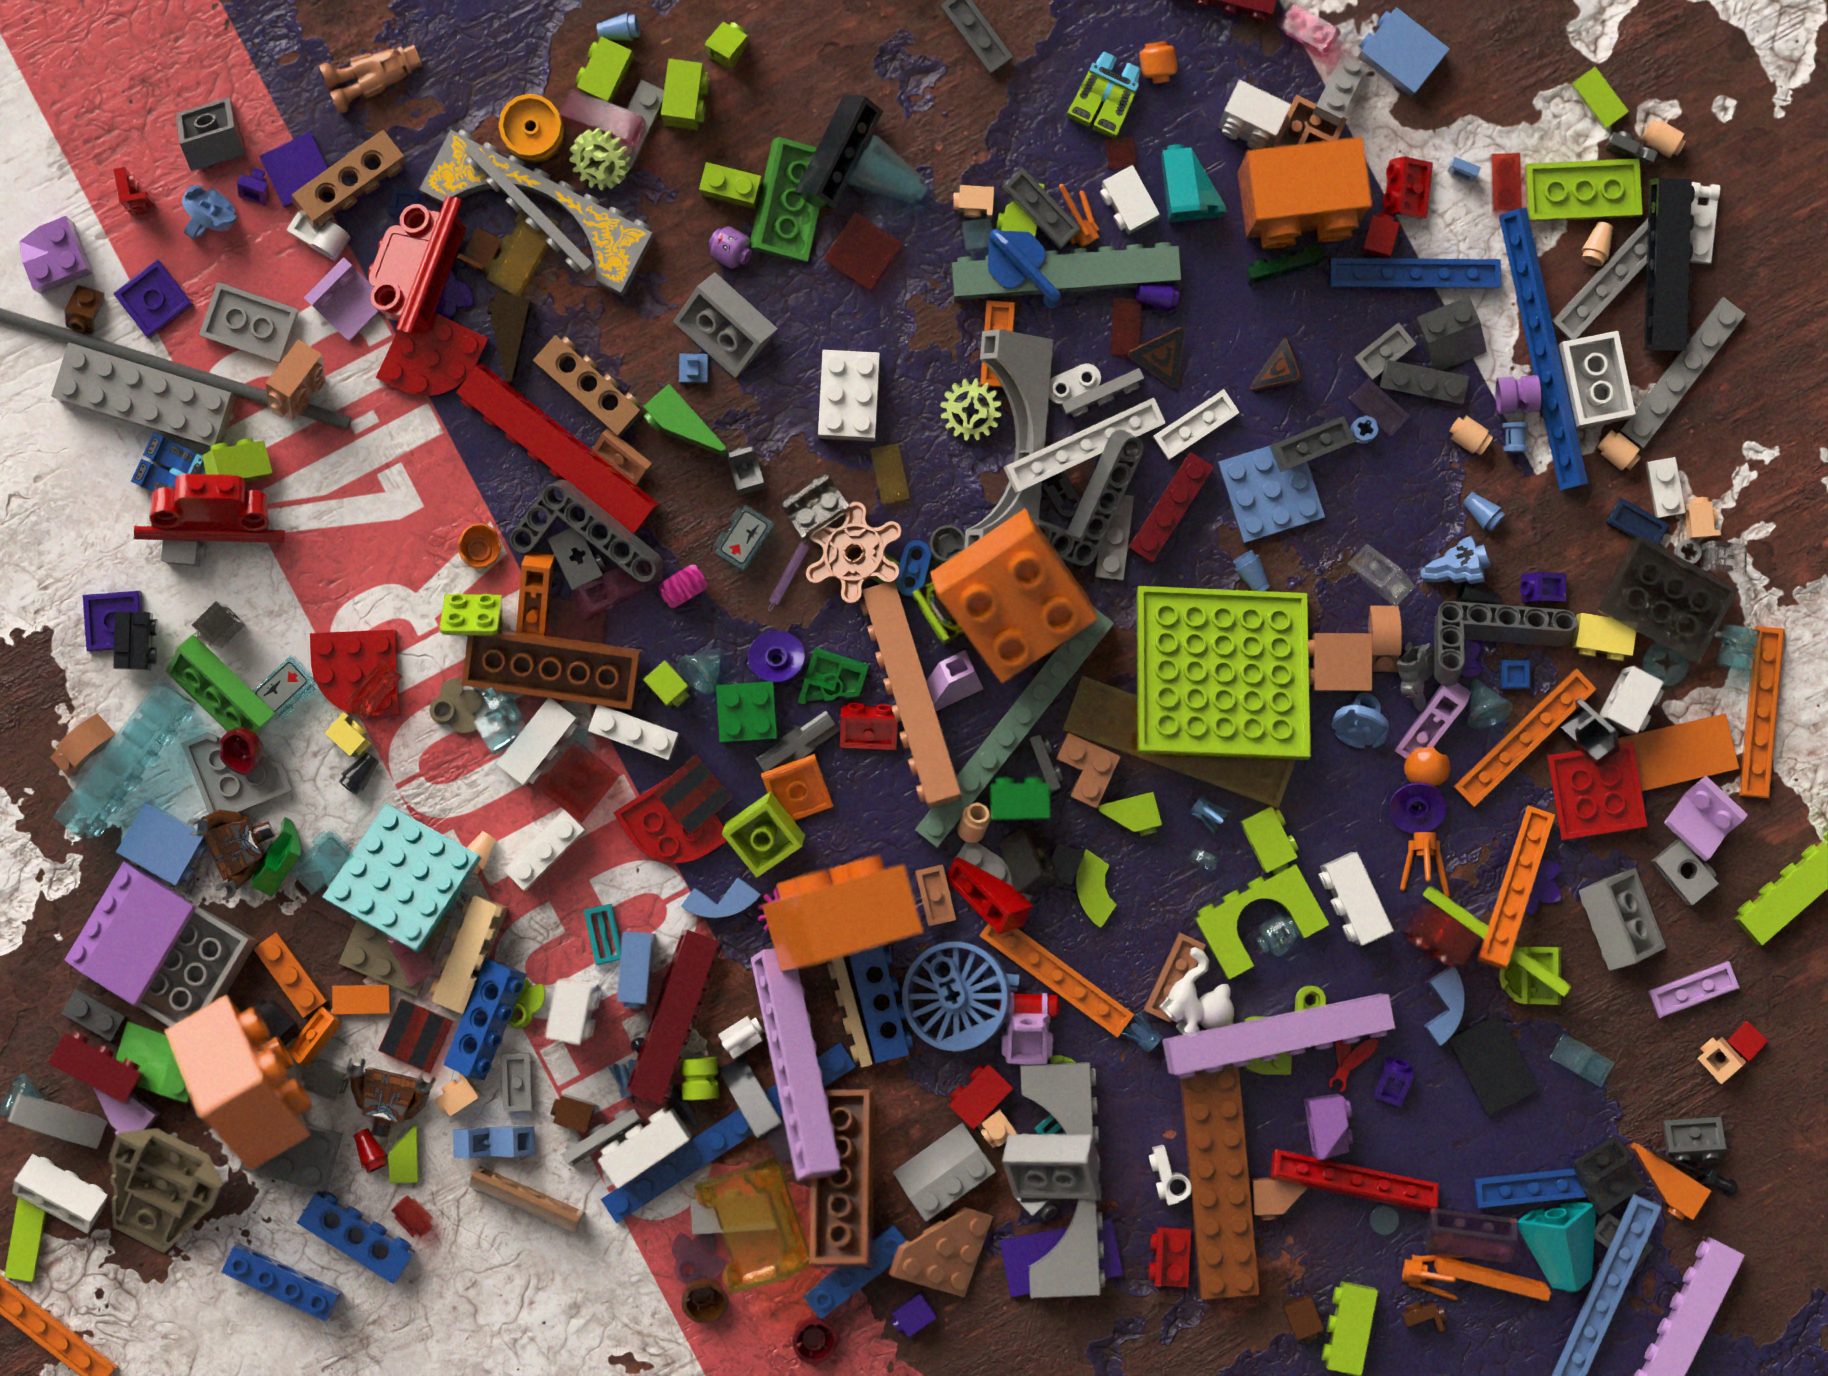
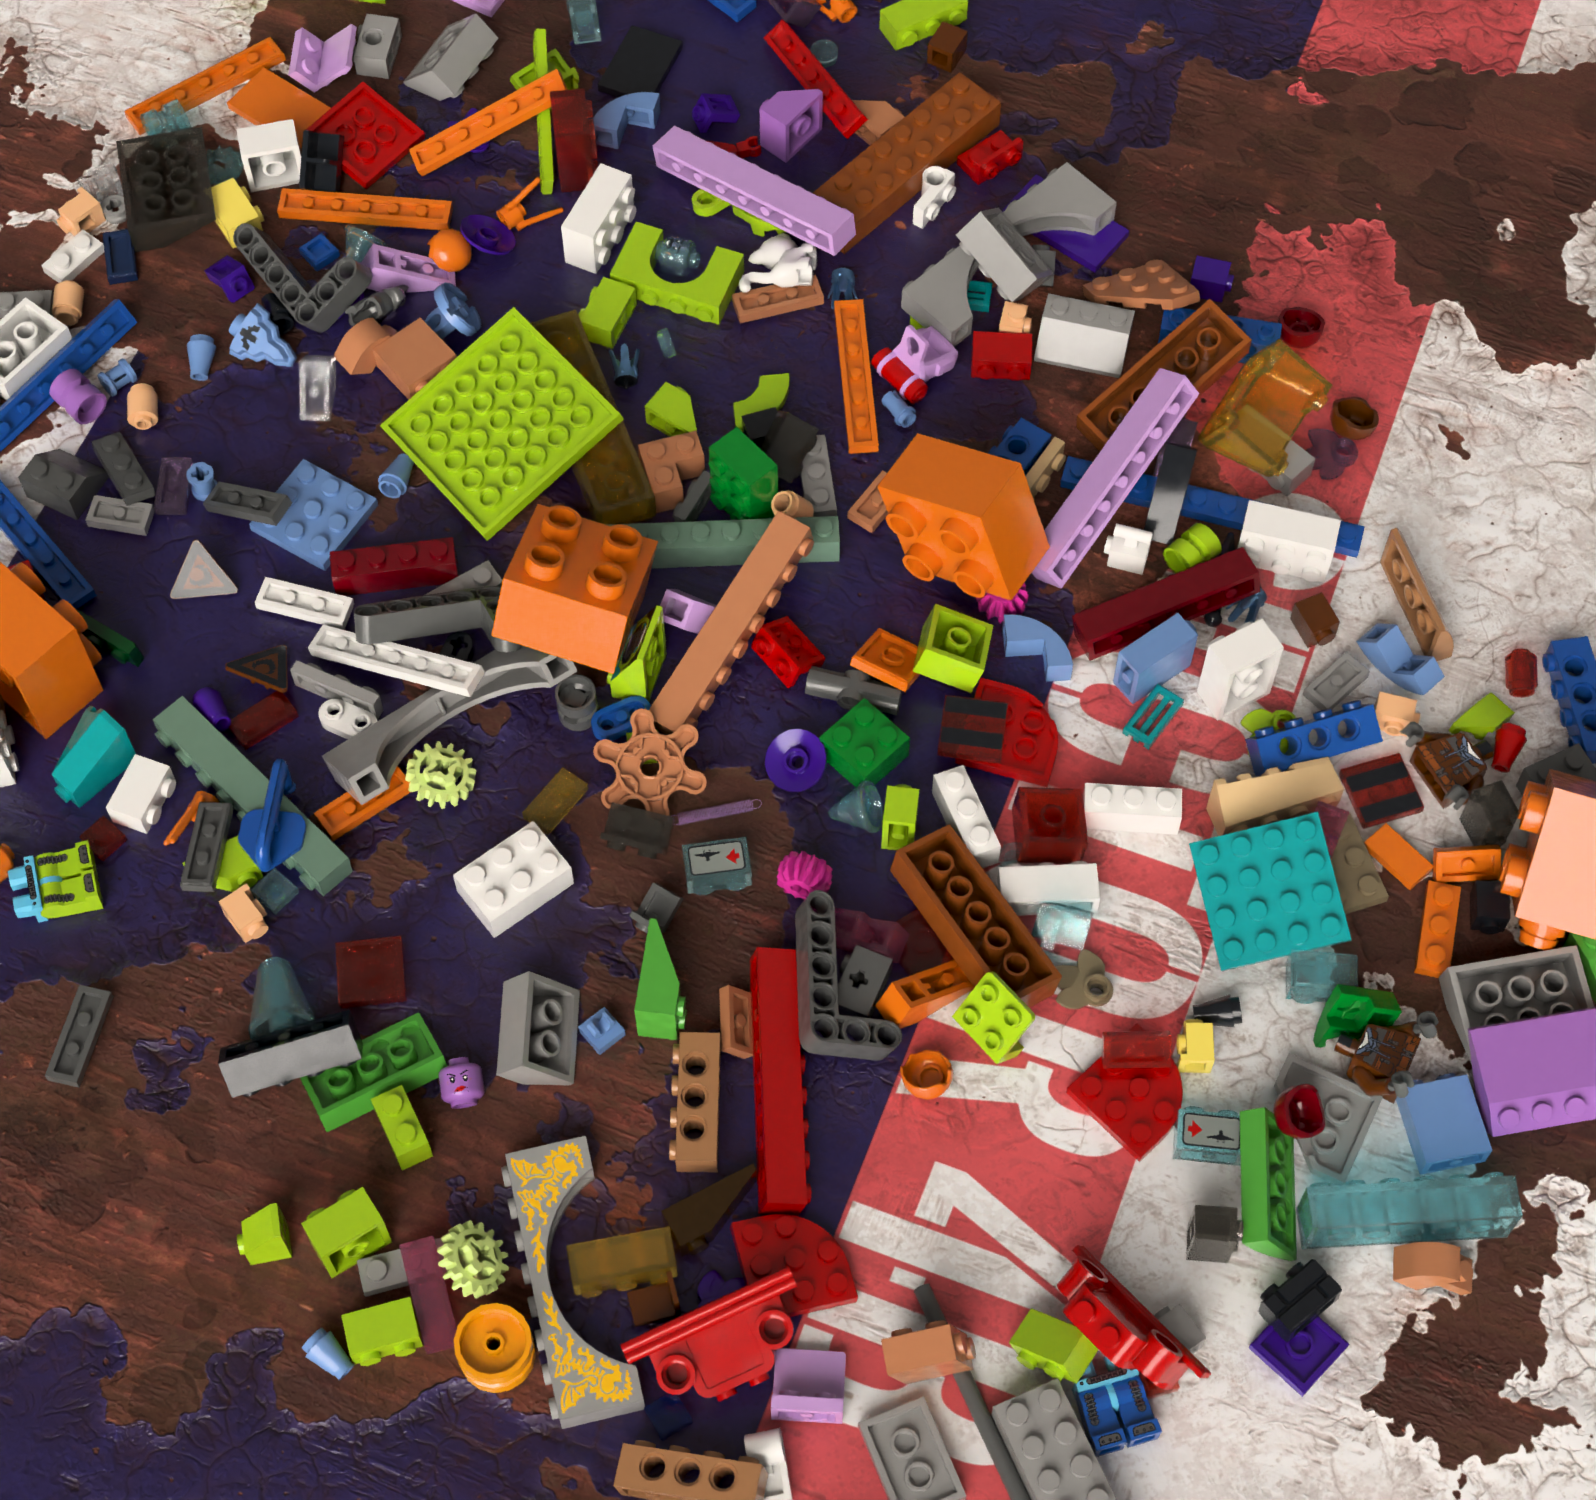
camera: 130 degrees left, 25 degrees down
light grey plate [464,142,594,275] -> none
light nougat cone [467,831,496,875] -> none
light grey plate [561,1108,644,1166] -> none
green slope [797,647,869,704] -> none
medium blue piece [902,942,1011,1051] -> none
red slope [946,857,1033,935] -> none

